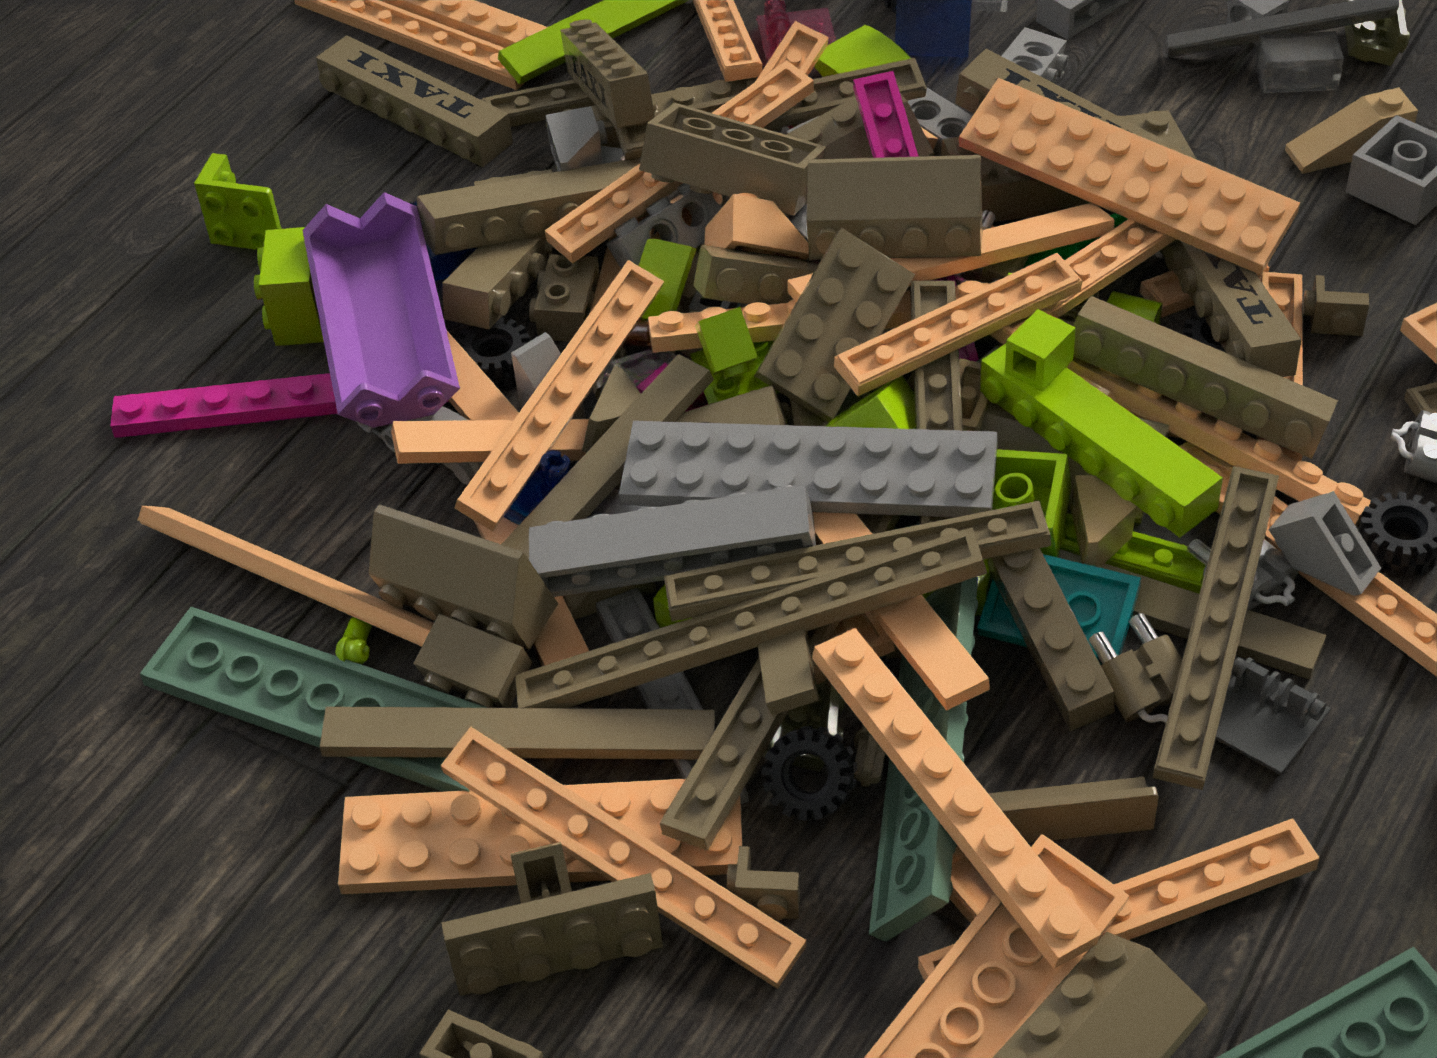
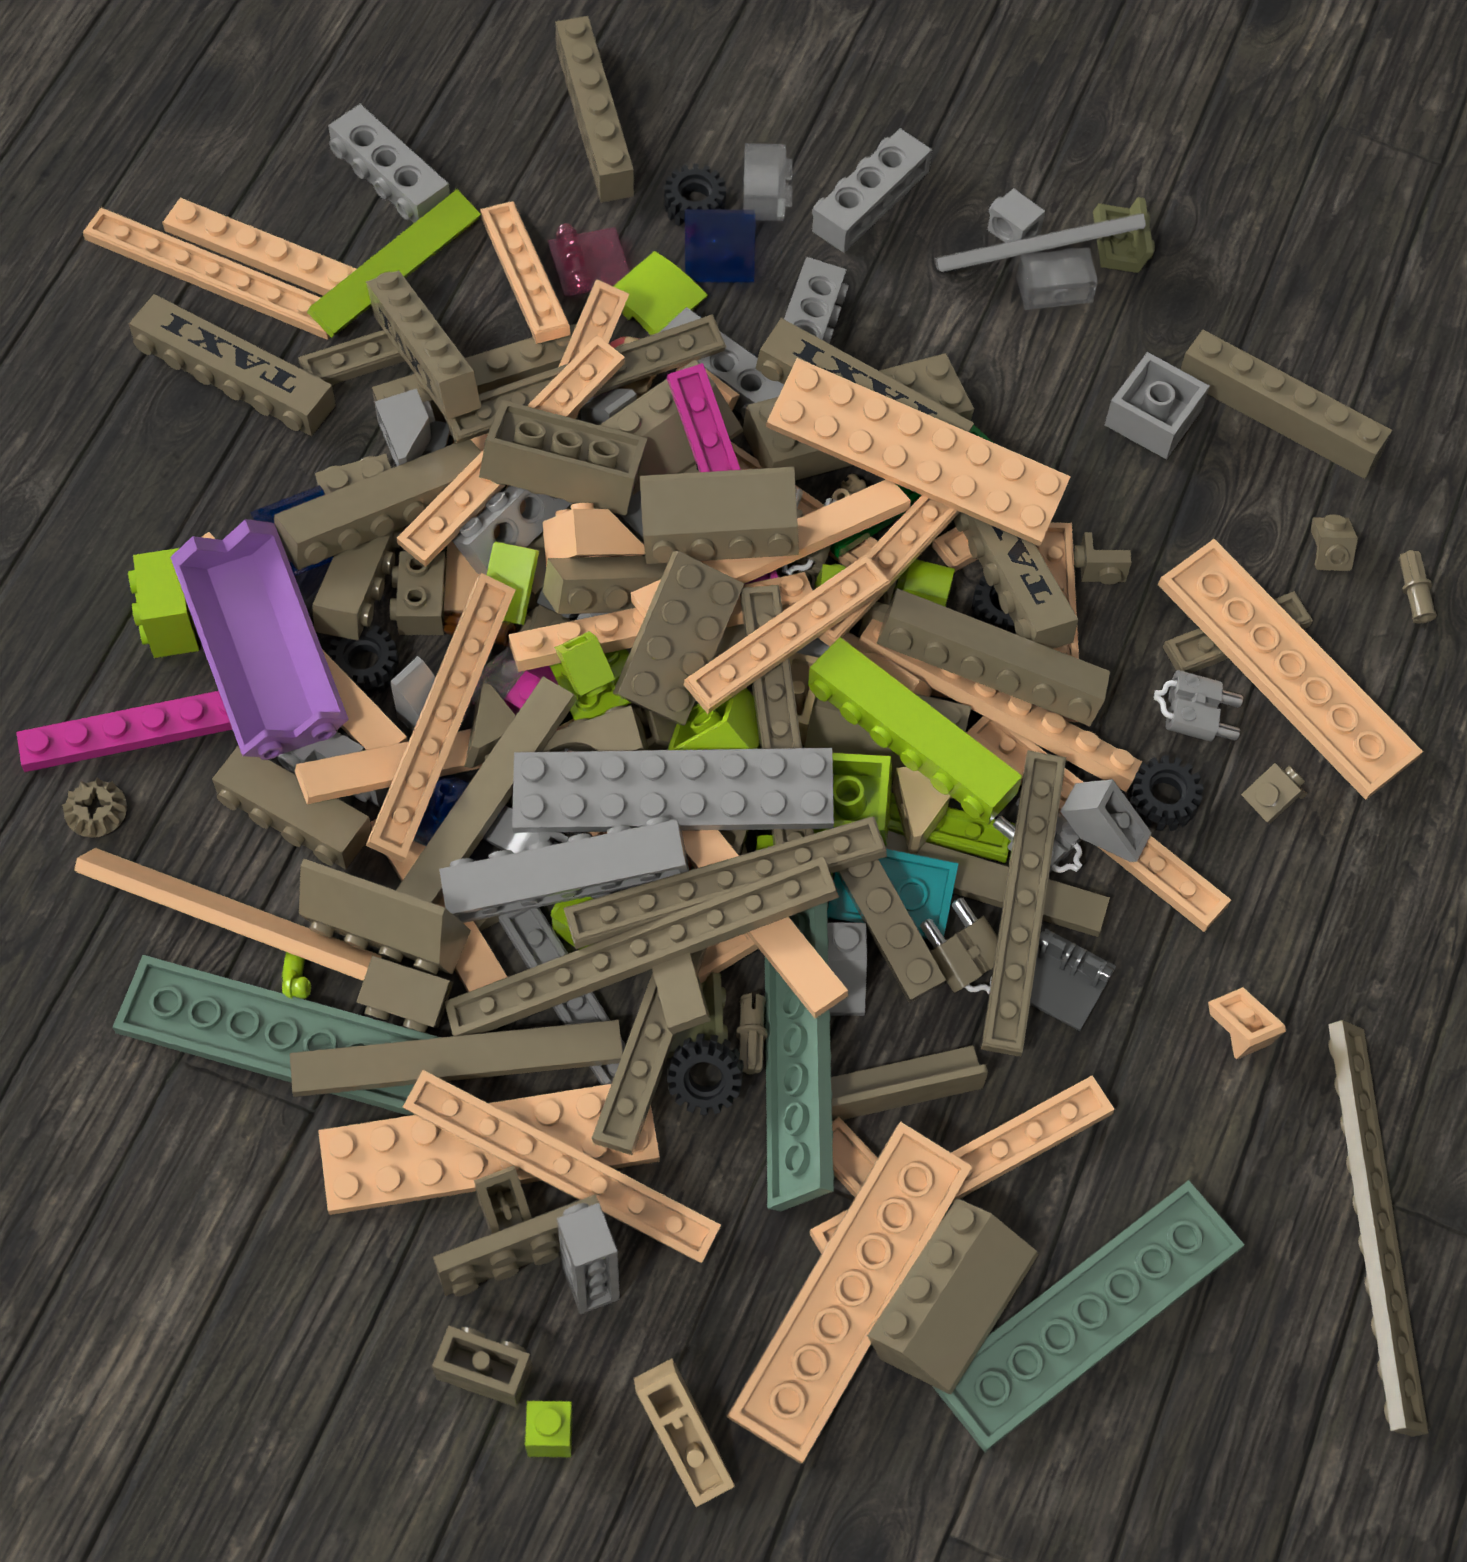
camera: 15 degrees left, 15 degrees up
lime bracket [194,153,281,250] -> none
dark tan bracket [727,846,800,921] -> none
light nougat plate [812,628,1101,969] -> none
lime brick [1005,309,1076,391] -> none
tan slope [1285,88,1418,174] -> none
none -> dark tan gear [62,777,127,837]
none -> dark tan brick [212,745,372,869]
none -> light grey brick [557,1203,620,1314]
none -> light grey slope [827,923,867,1016]

